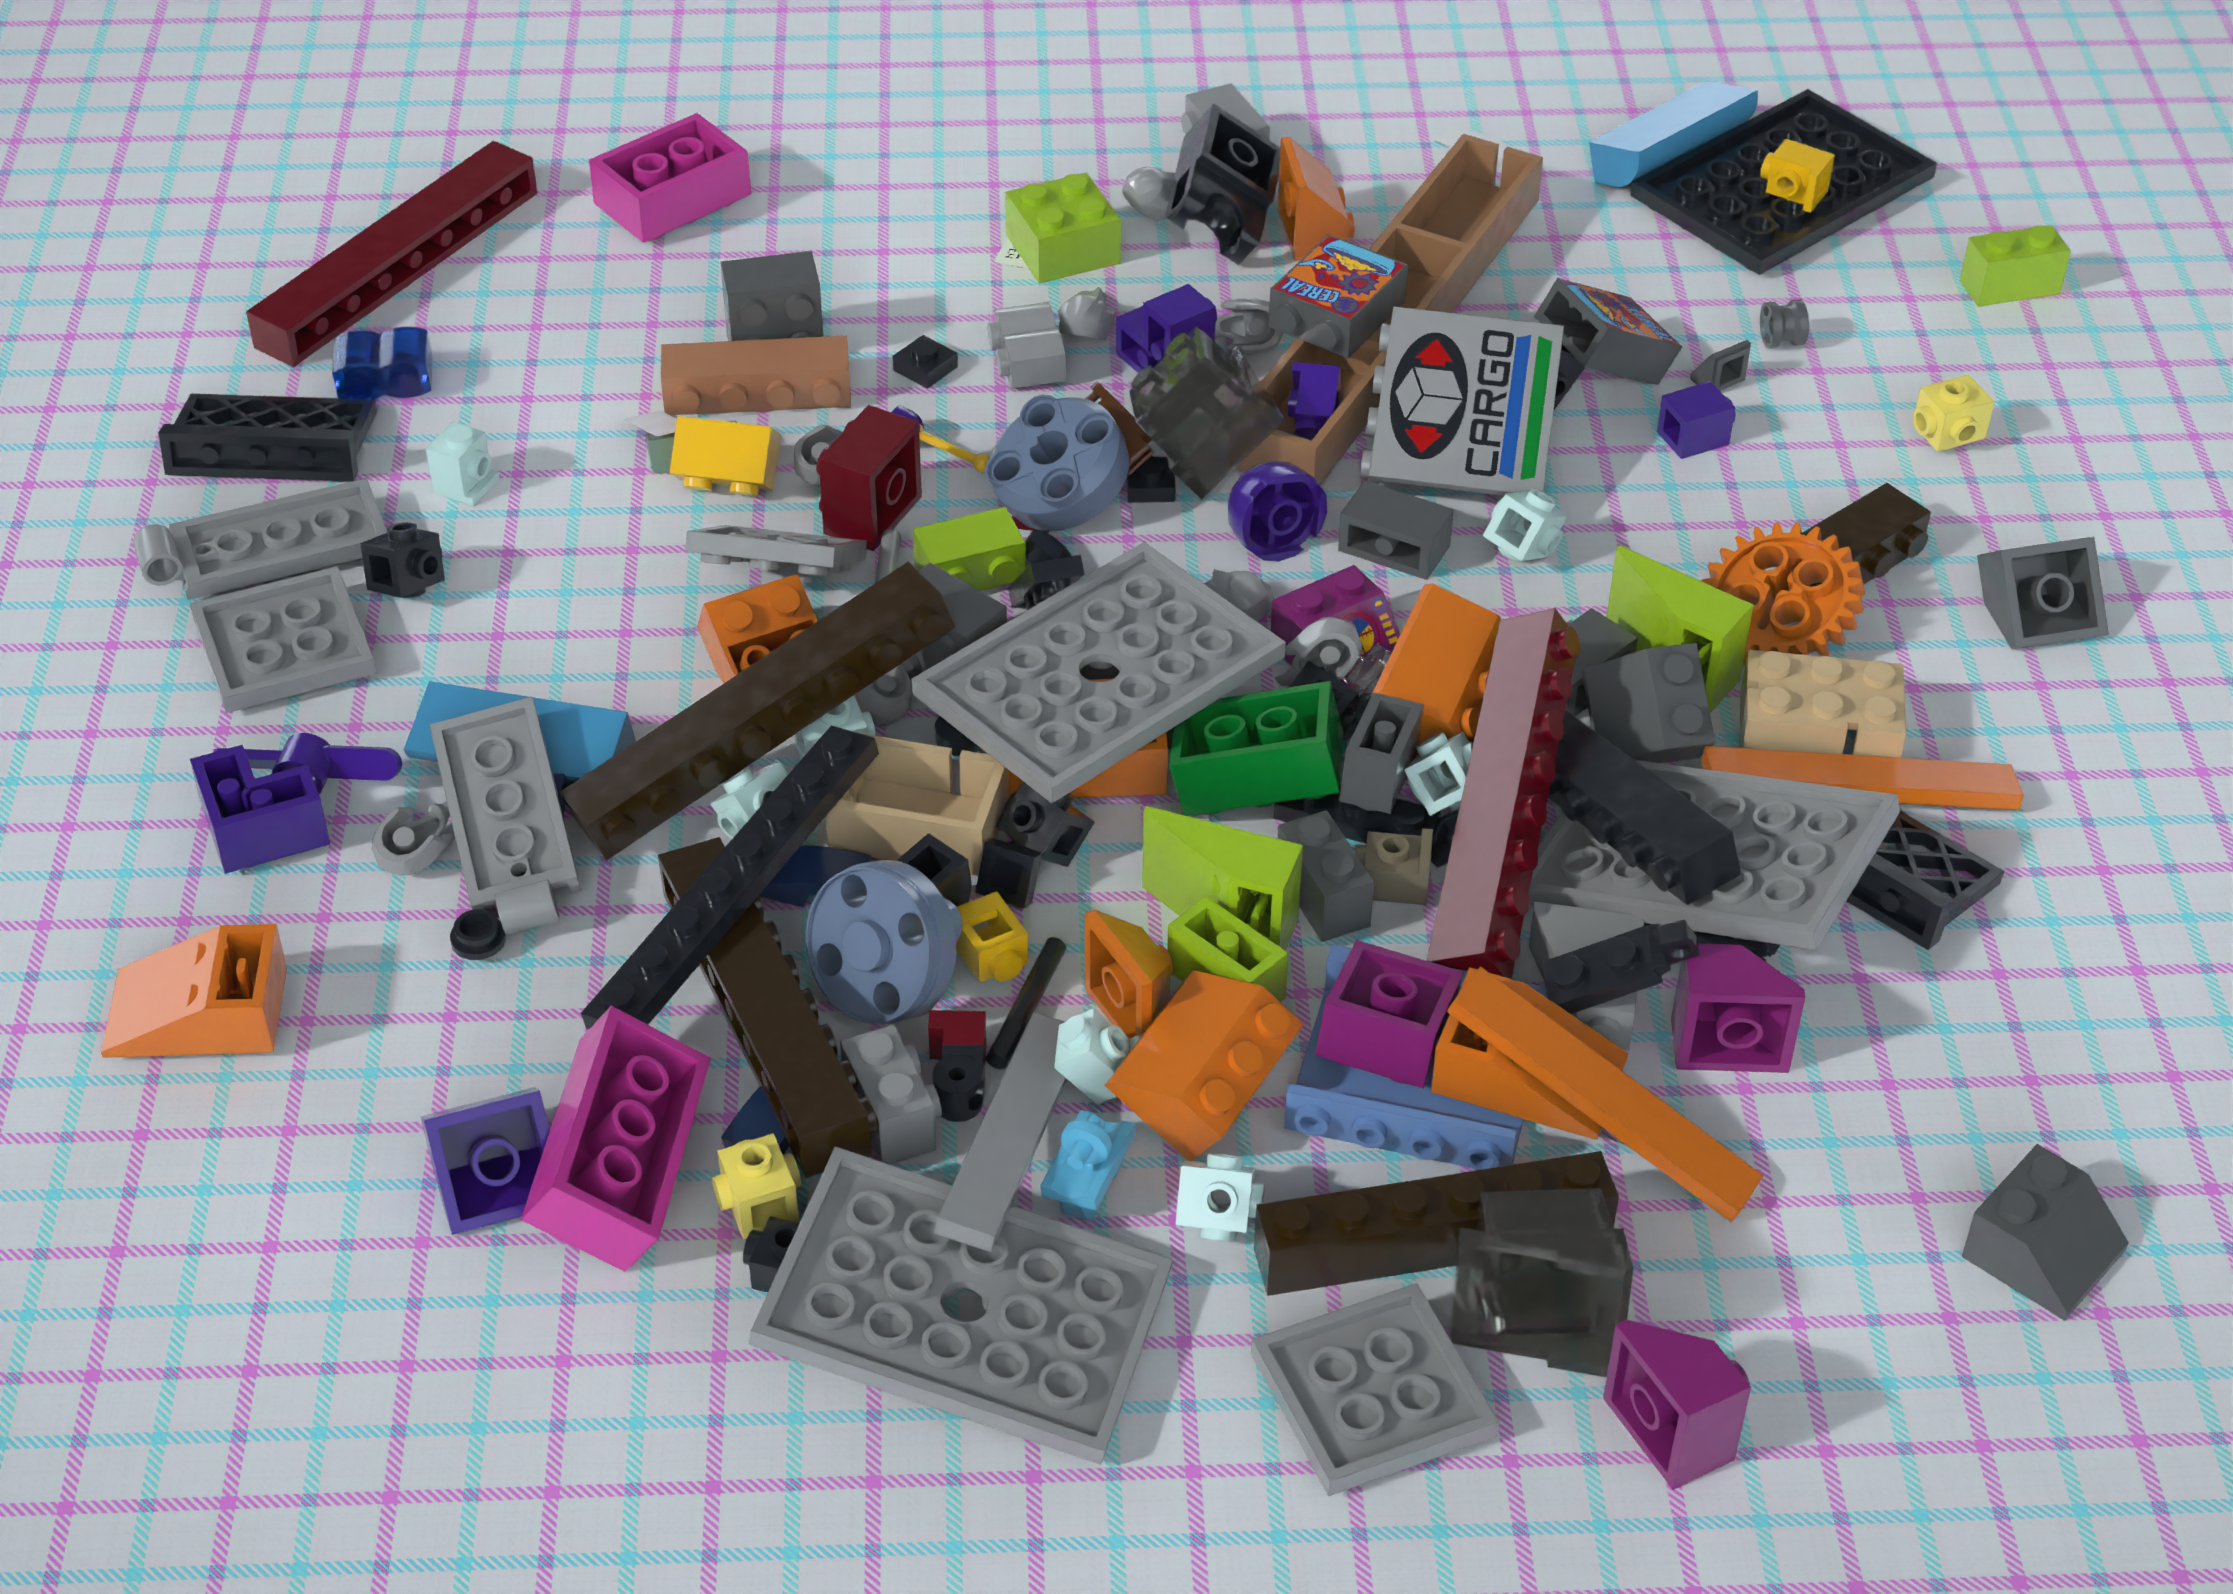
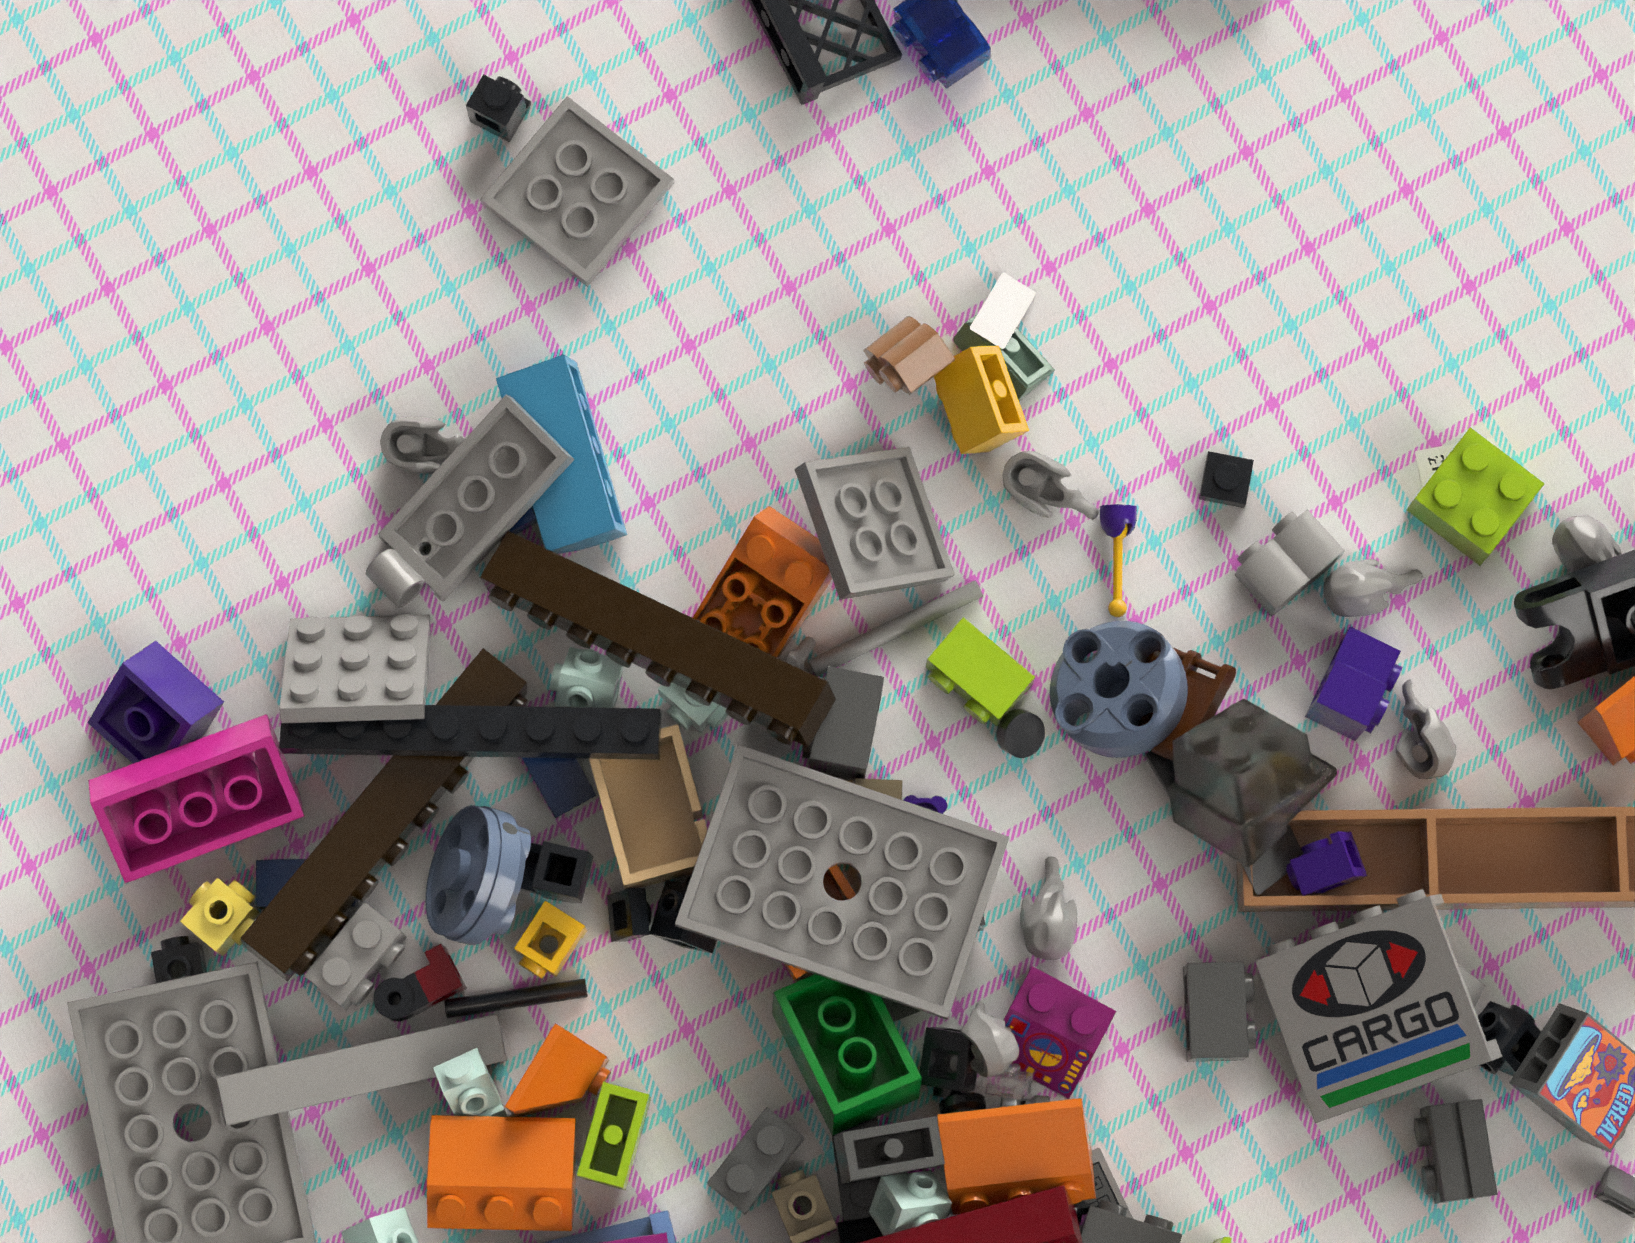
camera: 60 degrees right, 35 degrees up
orange slope [101,924,287,1058] -> none
light grey hinge [133,478,387,600] -> none
dark purple brick [190,744,330,874] -> none
dark purple piece [214,733,402,795] -> none
black brick [360,522,445,598] -> none
light aqua brick [426,421,500,506] -> none
black plate [450,909,506,960] -> none
dark pink brick [589,113,751,243] -> none
nougat brick [661,336,851,415] -> none
dark grey brick [720,251,823,341] -> none
dark red brick [816,405,922,552] -> none
black plate [1008,555,1085,610] -> none
medium azure hips [1040,1110,1136,1221] -> none
lime slope [1142,806,1303,951] -> none
dark purple cylinder [1228,461,1327,561] -> none
brick [1268,234,1408,358] -> none
light aqua brick [1483,489,1567,562] -> none
dark purple brick [1657,381,1736,459] -> none
none -> light grey plate [279,614,431,723]
none -> black brick [466,74,531,142]
none -> medium nougat brick [864,316,955,395]
none -> dark grey brick [1414,1099,1498,1204]

